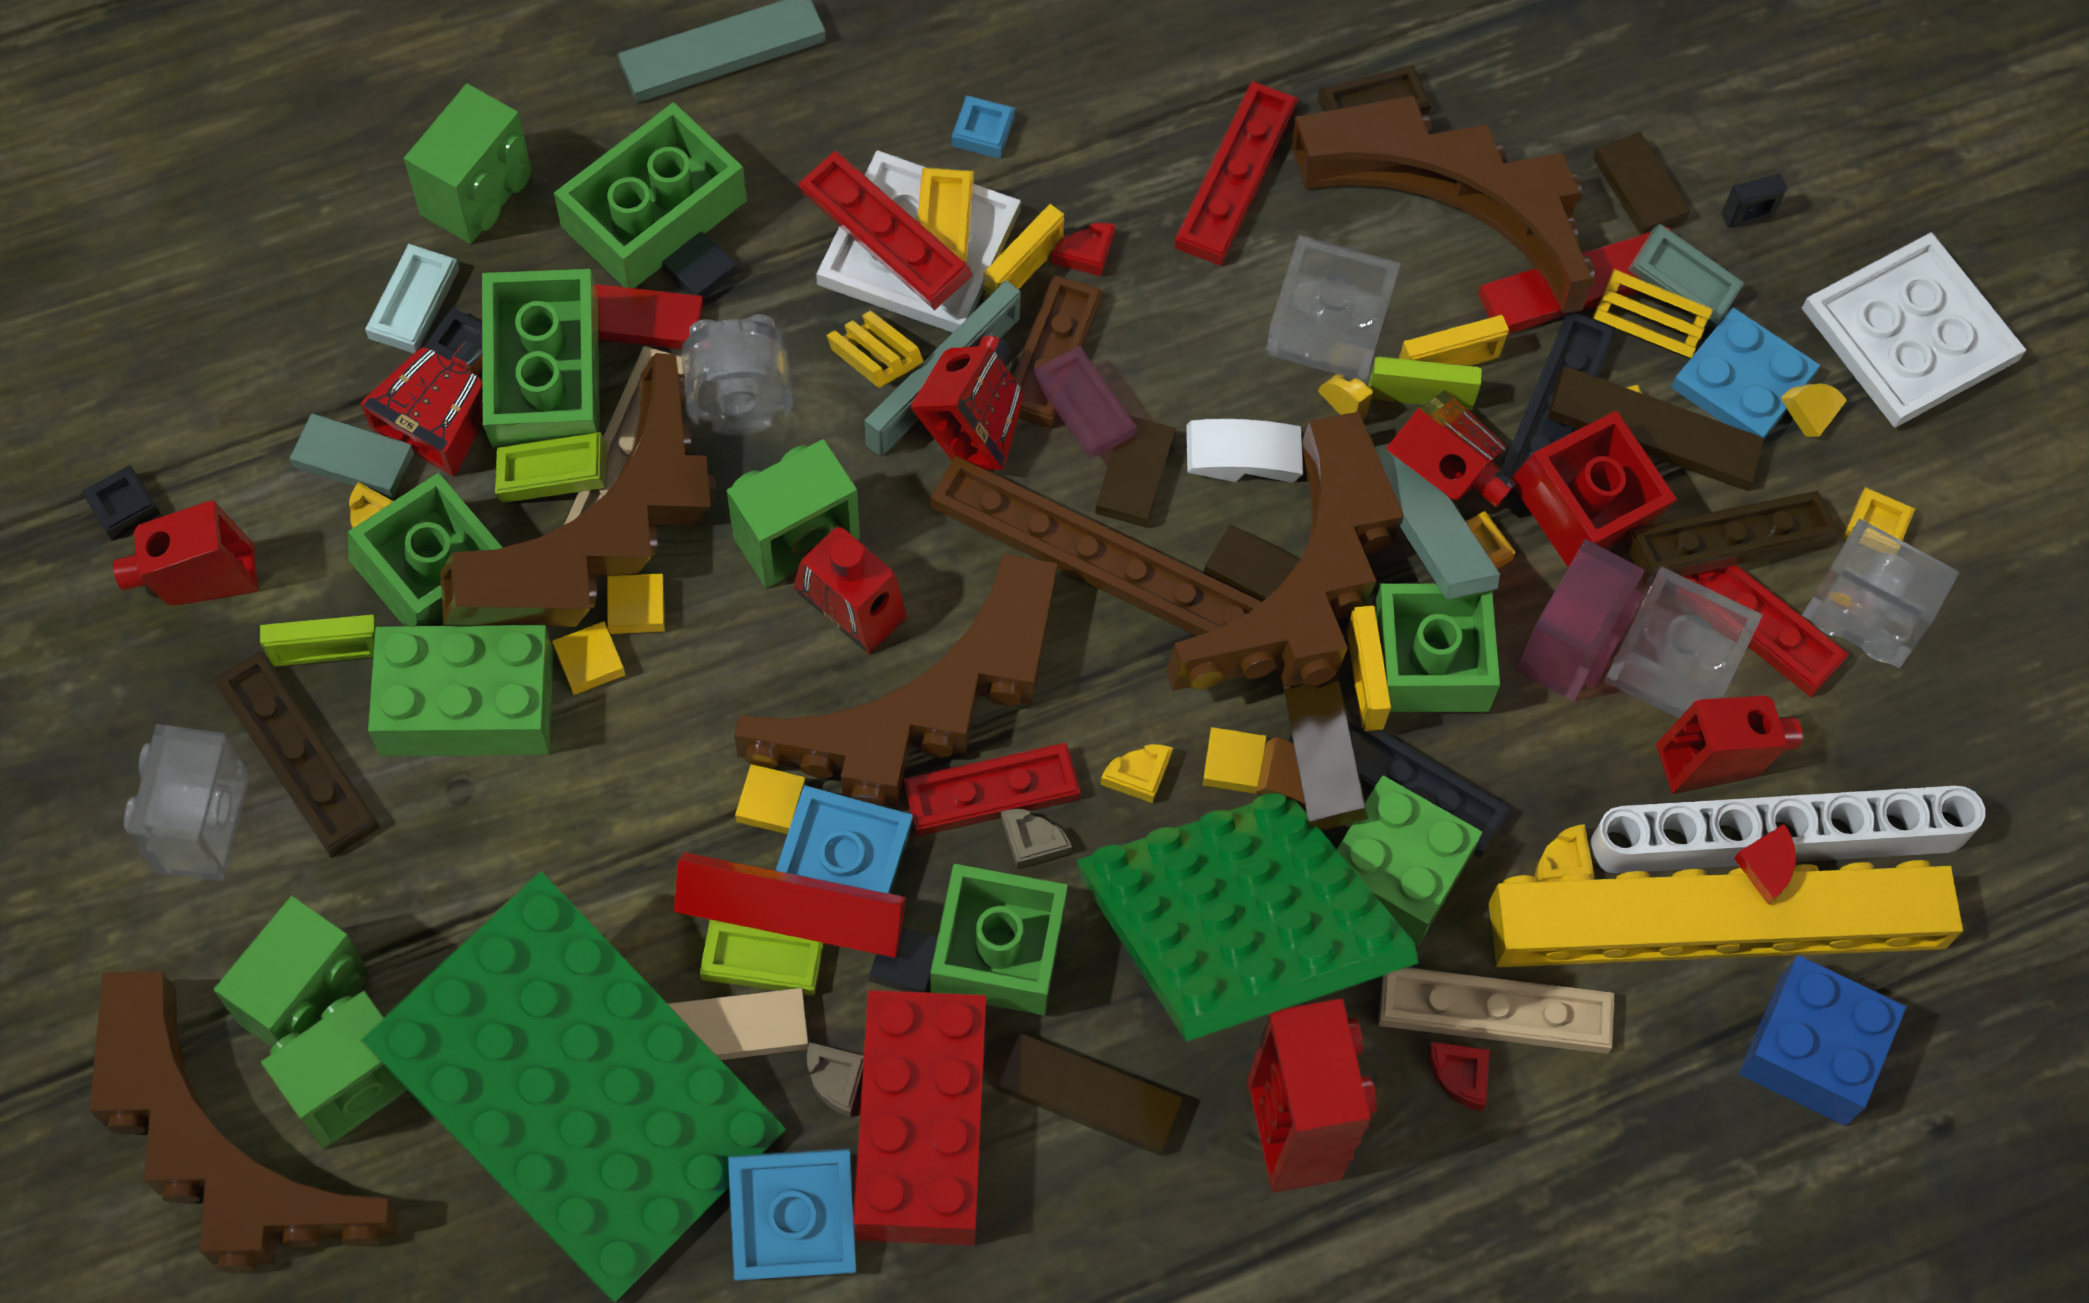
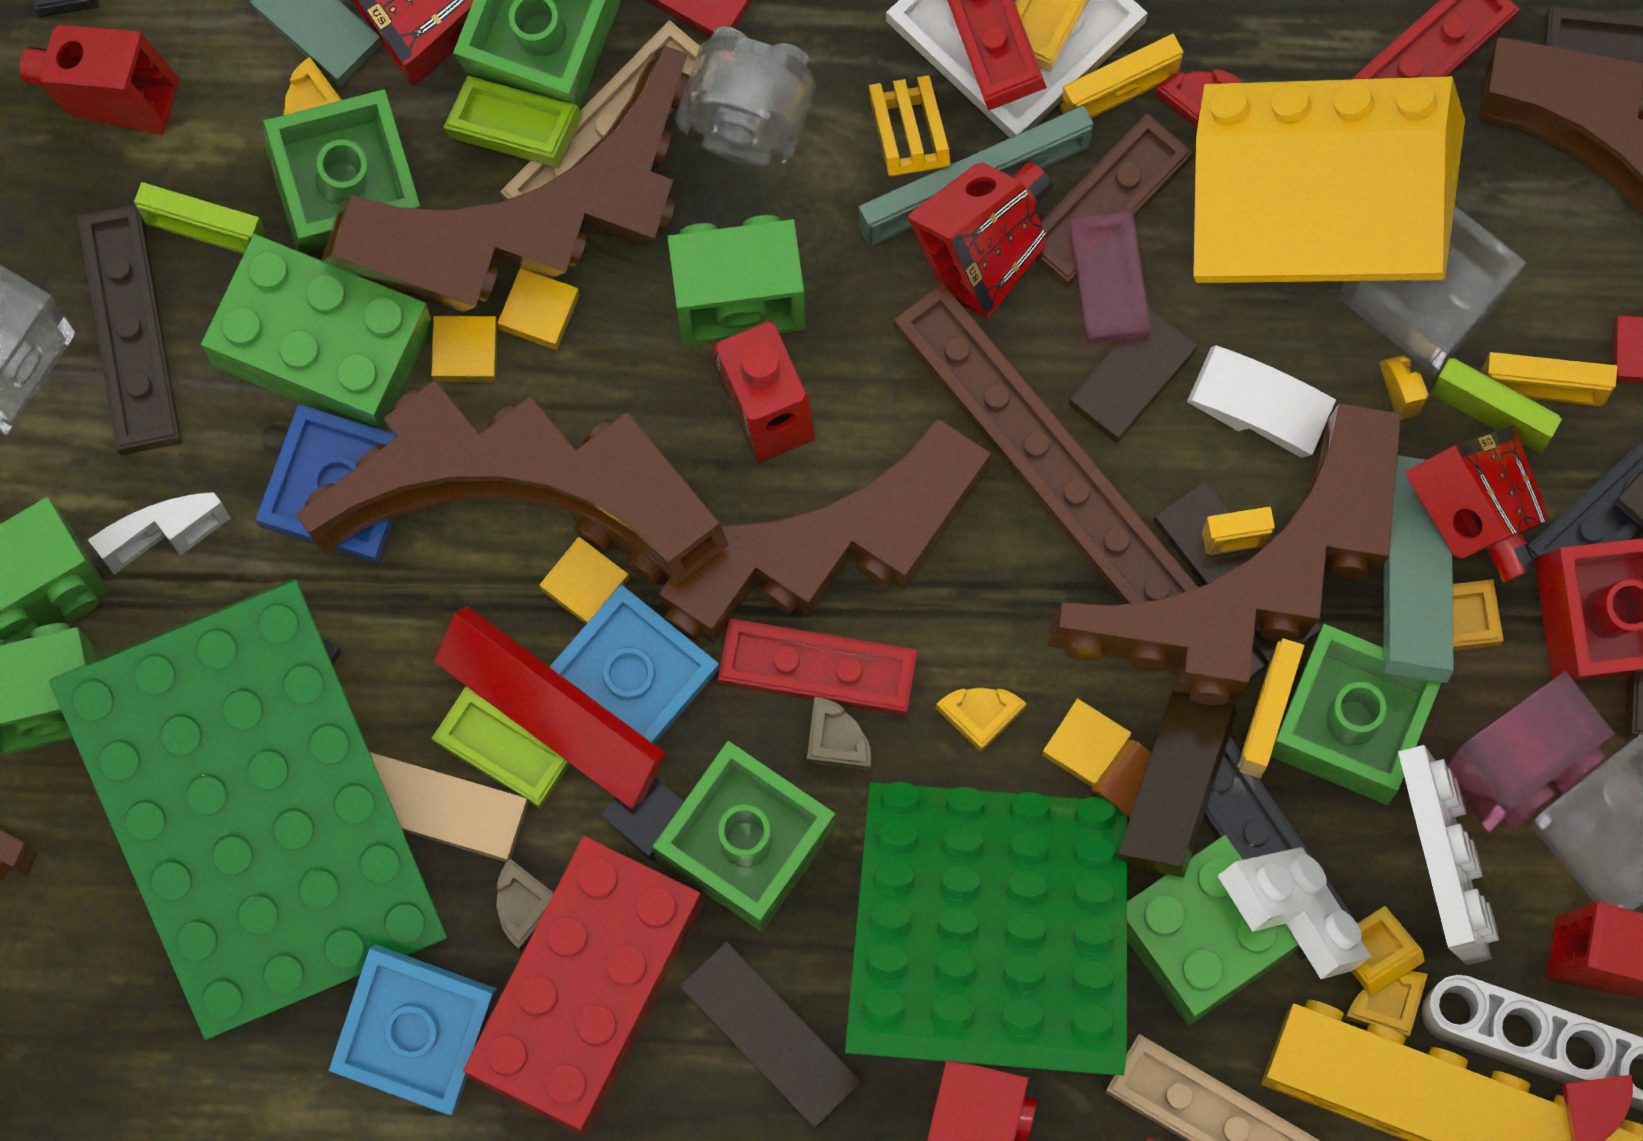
camera: 30 degrees right, 10 degrees up
none -> white slope [88,492,231,575]
none -> blue plate [255,404,395,564]
none -> reddish brown arch [295,380,728,584]
none -> yellow slope [1193,76,1465,283]
none -> yellow tile [1202,506,1275,556]
none -> white plate [1218,847,1372,979]
none -> yellow tile [1351,906,1425,996]
none -> white plate [1398,745,1499,965]

